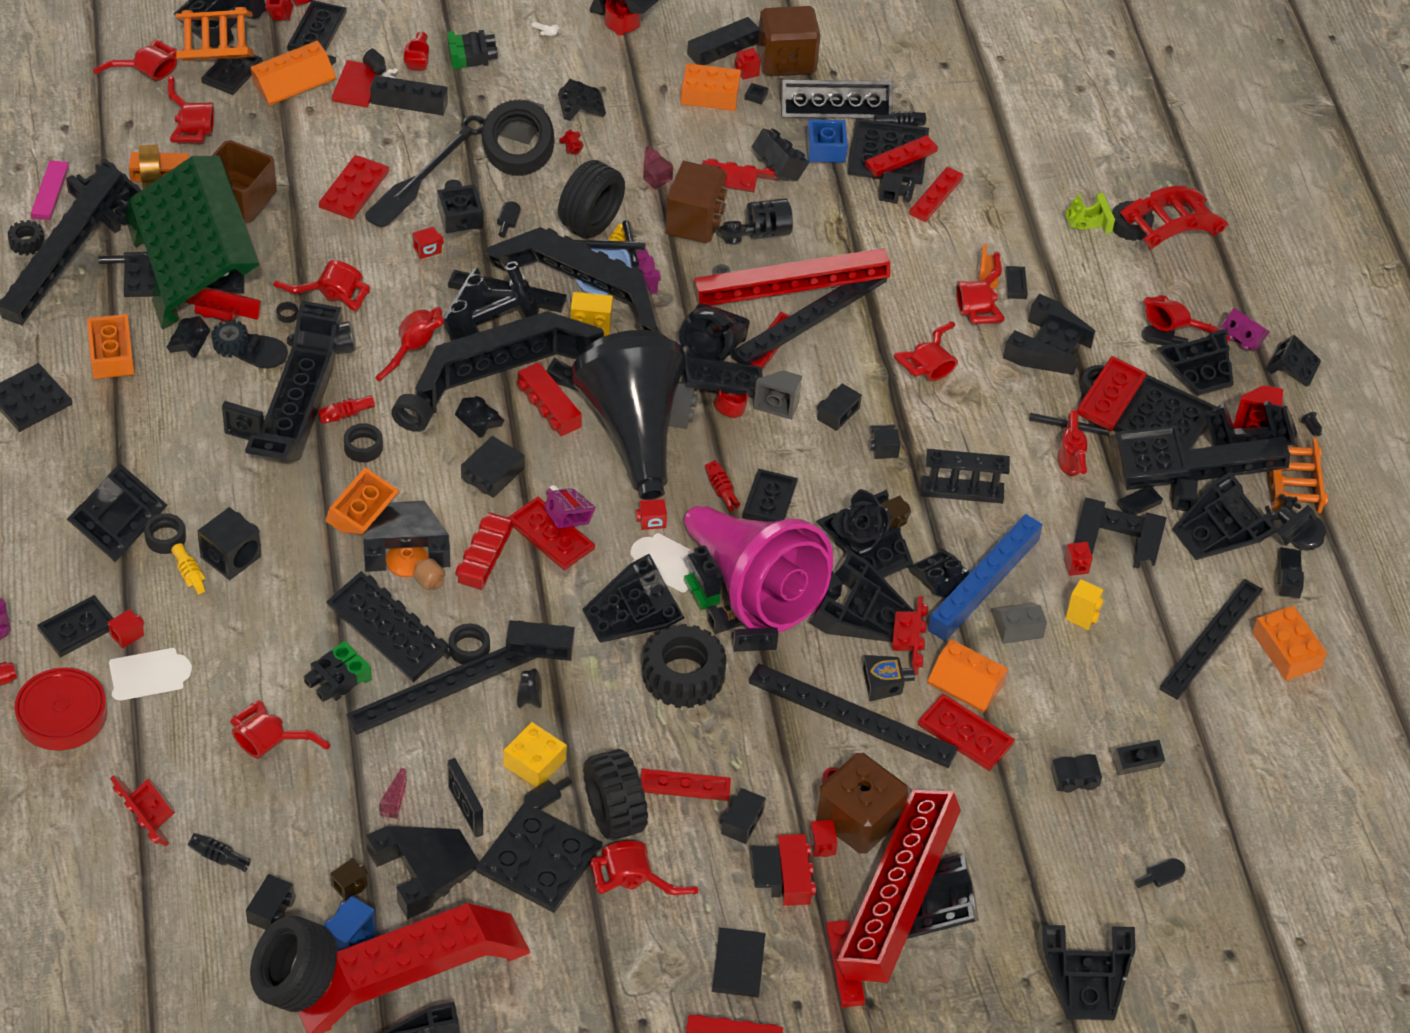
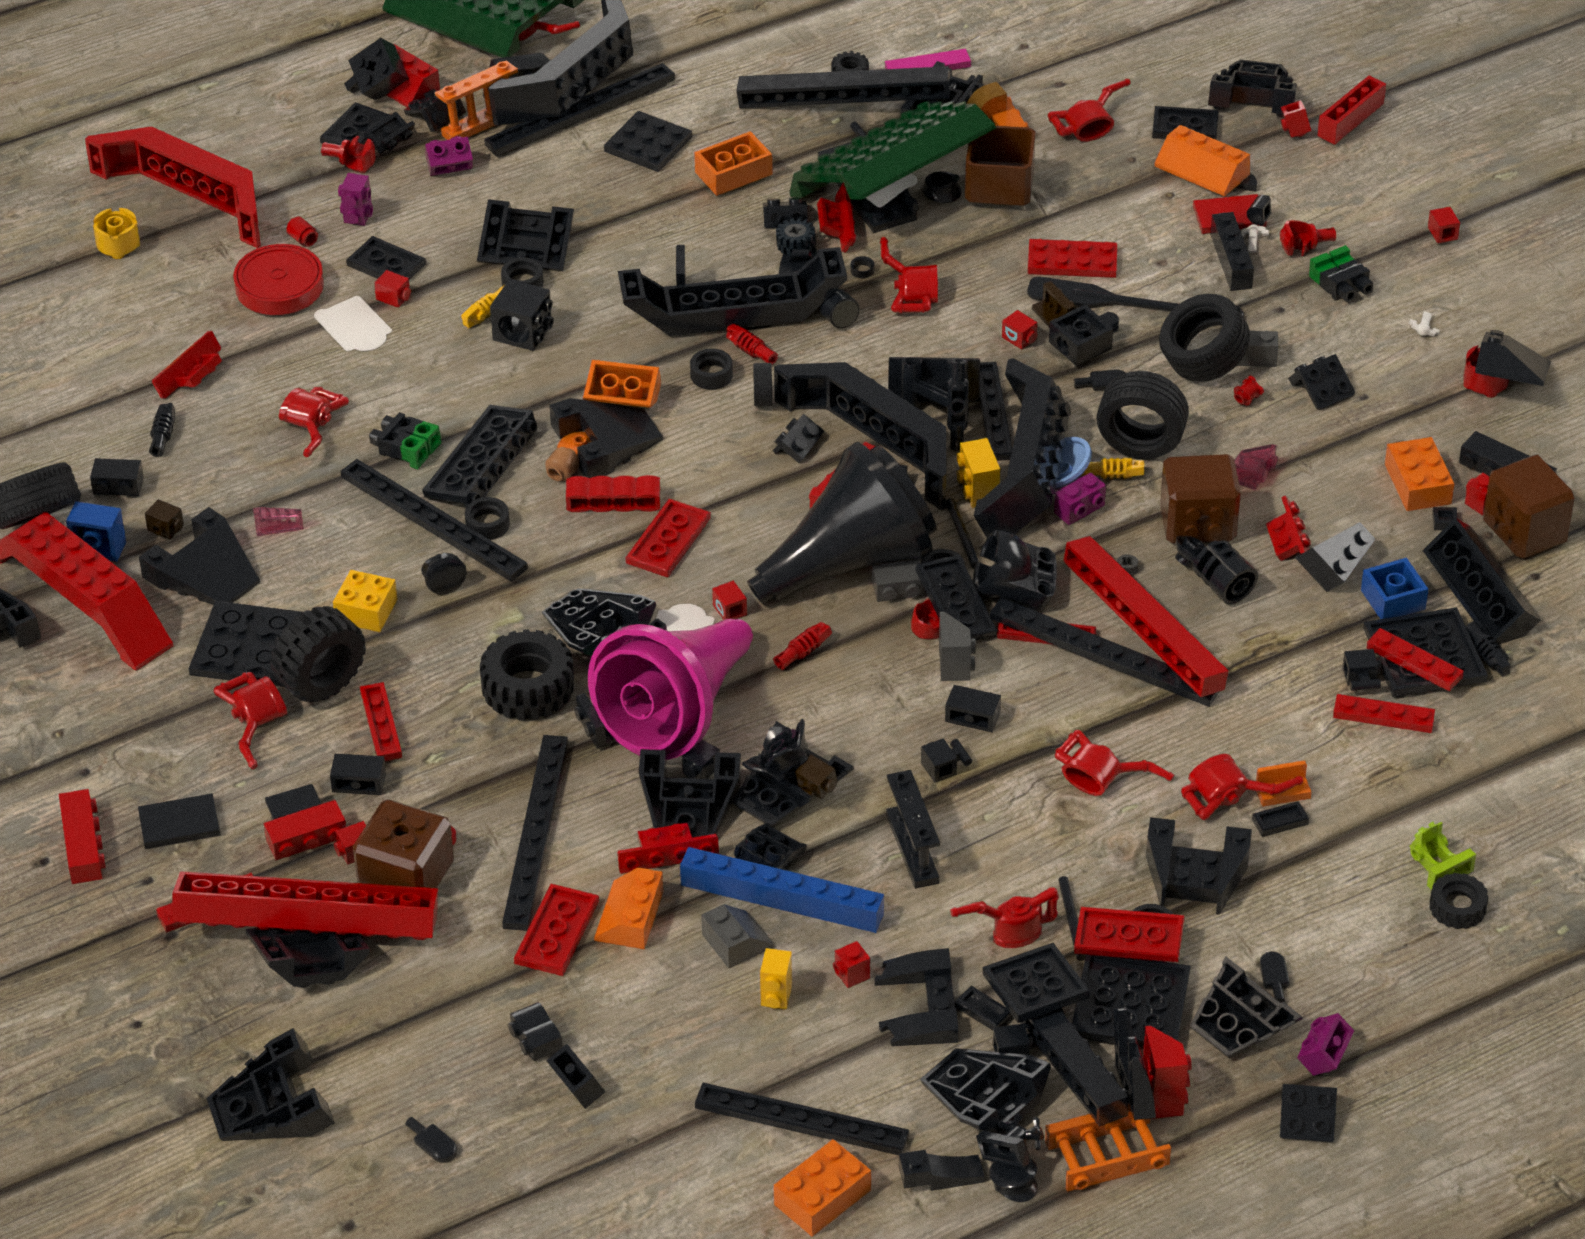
camera: 75 degrees right, 5 degrees down
red piece [93,39,178,81] -> none
orange fence [175,7,254,61] -> none
black tile [287,0,347,51] -> none
red piece [375,307,444,382] -> none
black tile [447,758,483,838] -> none
black brick [461,436,525,498] -> none
black brick [506,620,575,661] -> none
magenta torso [545,485,596,528] -> none
black bar [574,240,646,250] -> none
black bar [622,220,639,267] -> none
black tile [742,468,798,522] -> none
black torso [862,655,915,701] -> none
red fence [1120,186,1229,250] -> none
red piece [1143,295,1230,342] -> none
black piece [1301,412,1322,436] -> none
none -> dark brown bracket [1032,281,1076,327]

